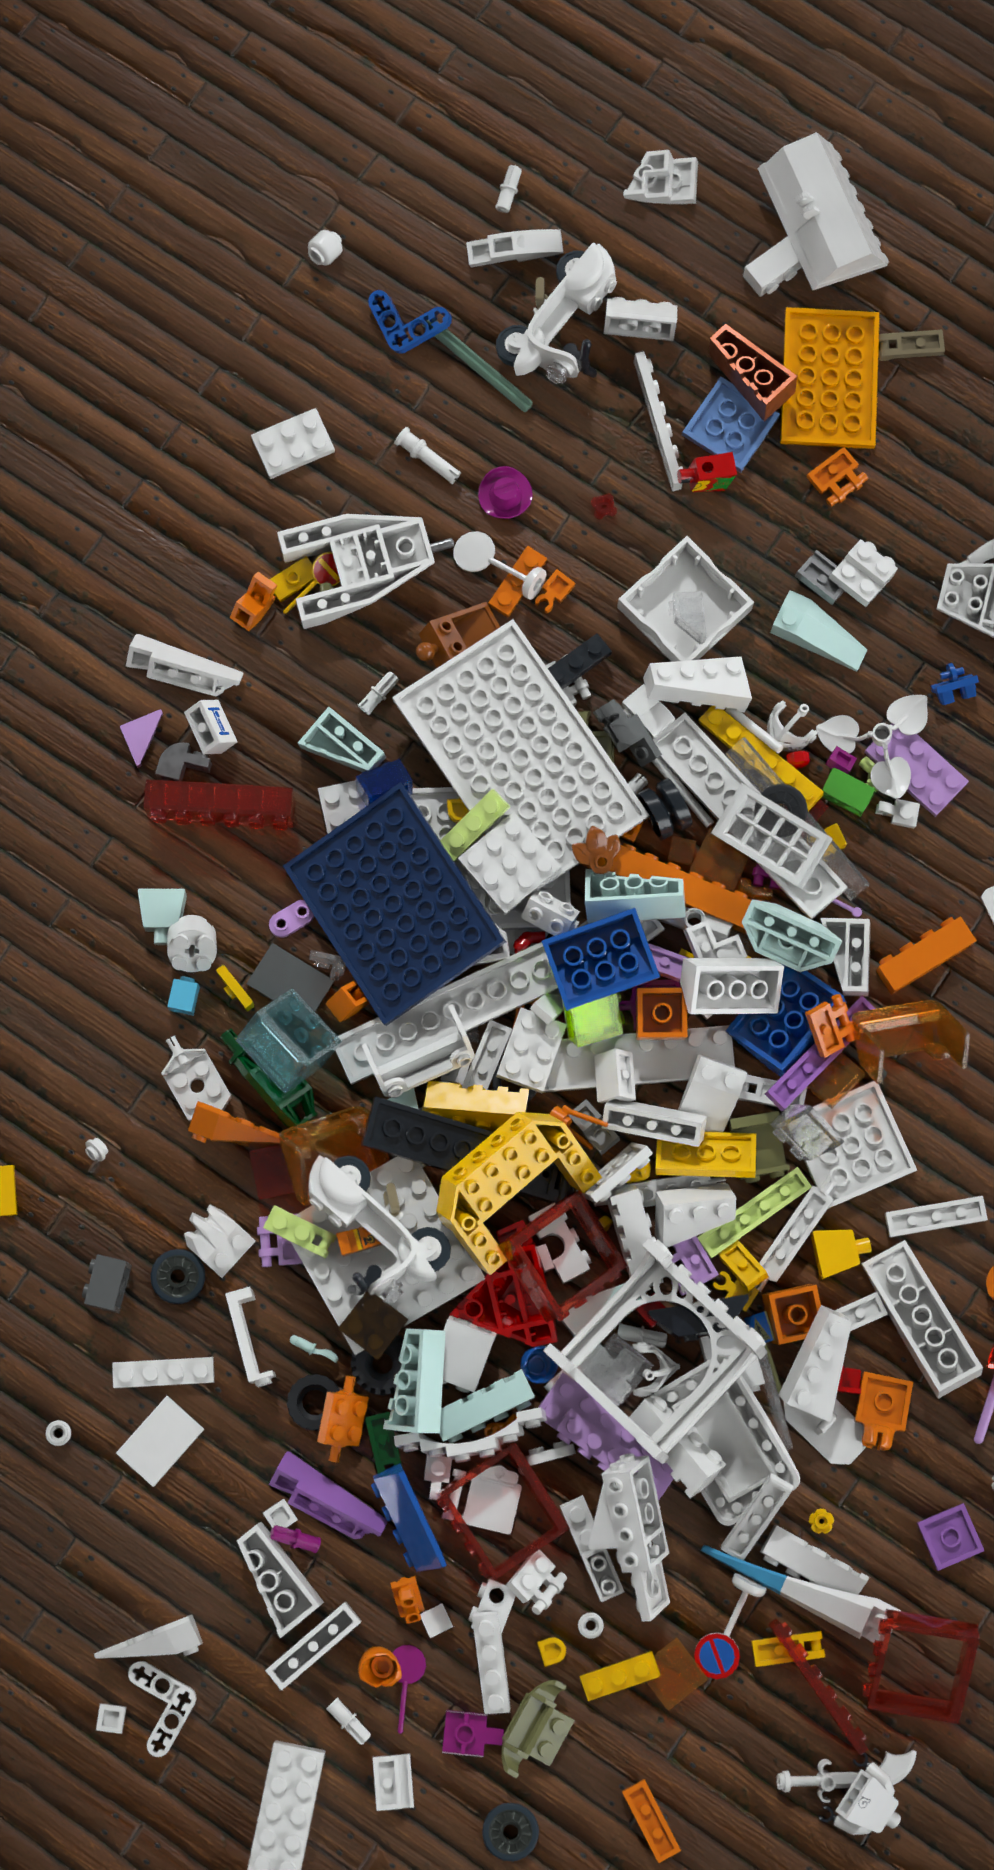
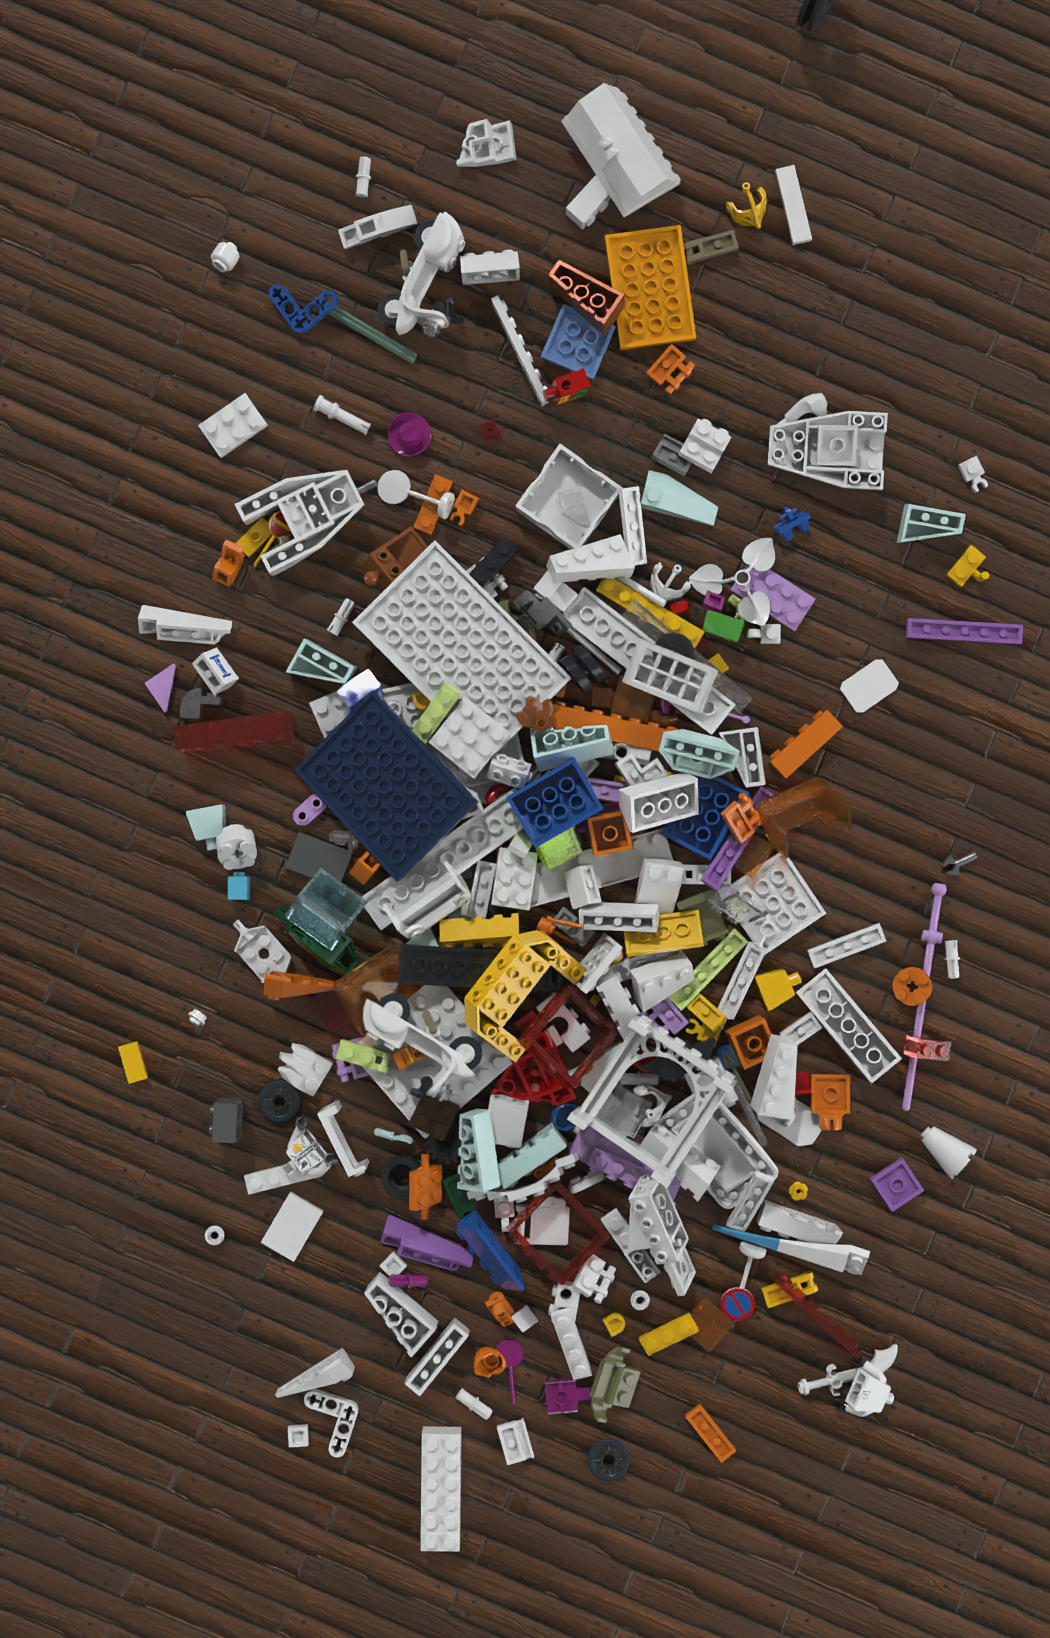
camera: 10 degrees left, 10 degrees up
yellow plate [216,965,254,1012] -> none
clear red window [863,1609,980,1724] -> none
none -> torso [283,1116,338,1177]
none -> white plate [618,486,647,566]
none -> yellow helmet [726,182,767,229]

